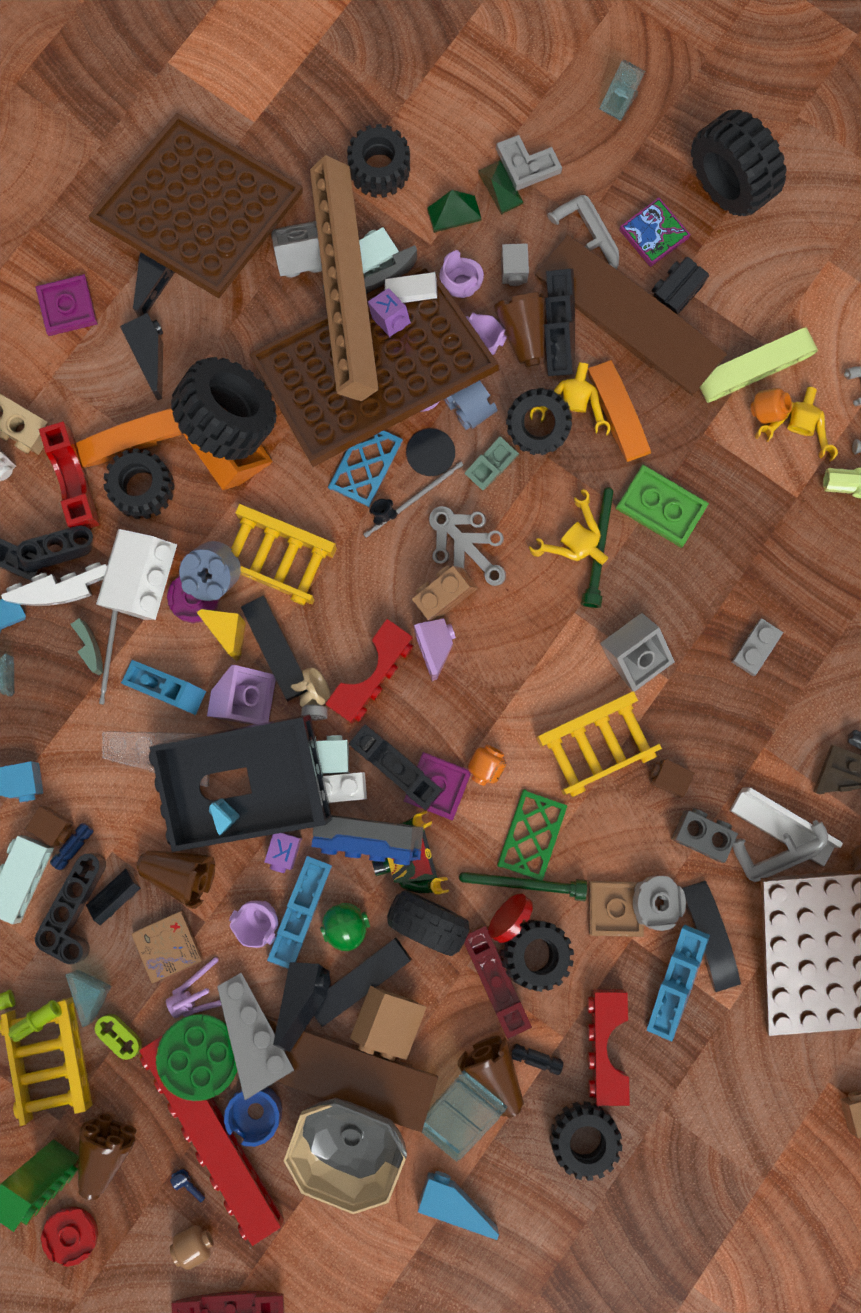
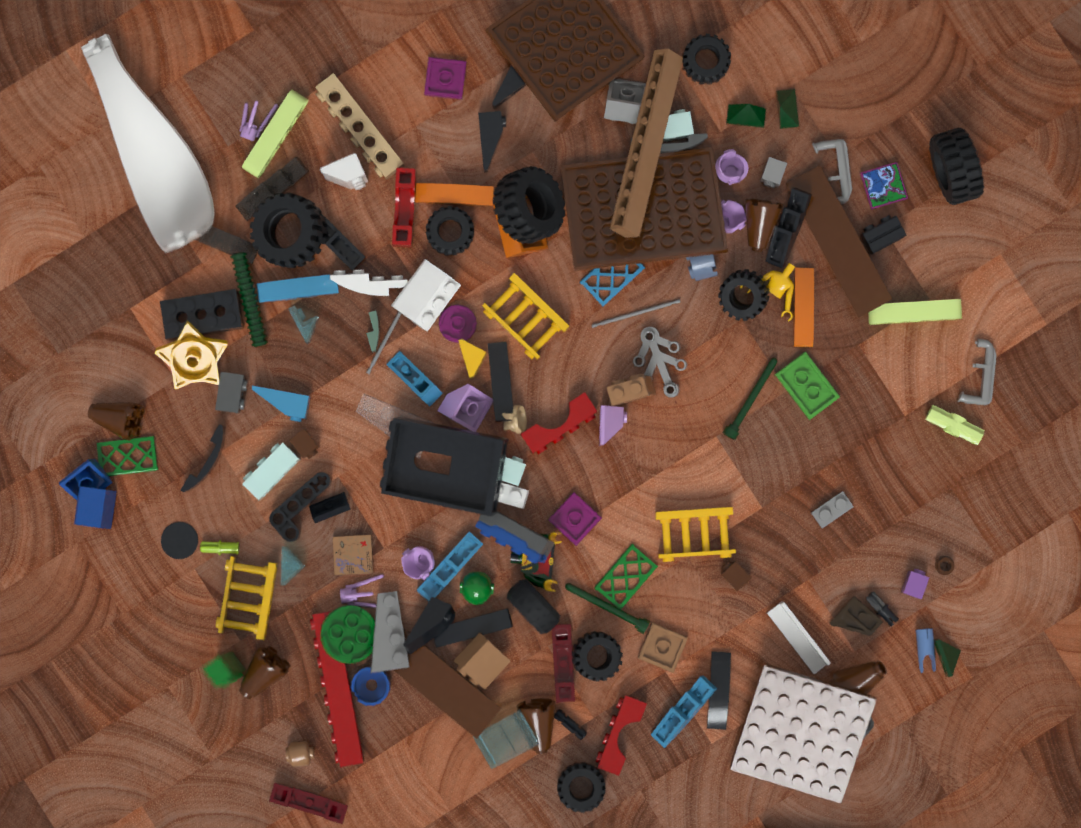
camera: 20 degrees right, 5 degrees up
lime axle [8,1000,62,1042] -> none
black beam [16,525,93,571] -> none
red tile [41,1206,98,1267] -> none
dark blue axle [50,823,94,870] -> none
lime beam [95,1014,142,1060] -> none
reddish brown cone [136,850,215,909] -> none
dark blue hand [170,1169,205,1203] -> none
sand blue brick [179,541,241,601] -> none
medium azure slope [209,798,240,835] -> none
medium lavender brick [265,833,302,873] -> none
rock [284,1098,407,1214] -> none
light grey tile [301,705,328,721] -> none
black slope [349,724,443,811] -> none
medium lavender brick [368,288,410,337] -> none
black plate [369,499,397,526] -> none
white tile [385,272,437,303] -> none
black sticker [406,428,455,476] -> none
dark azure slope [418,1171,499,1240] -> none
sand green slope [464,436,519,491] -> none
orange head [467,745,507,786] -> none
red tile [488,893,533,943] -> none
light grey plate [496,135,562,191] -> none
yellow piece [529,490,608,565] -> none
clear light blue slope [599,60,646,121] -> none
light grey slope [600,613,675,692] -> none
light grey plate [633,875,686,931] -> none
dark grey brick [671,808,738,863] -> none
light grey piece [733,820,828,882] -> none
orange head [751,388,792,424] -> none
yellow piece [755,387,838,462] -> none

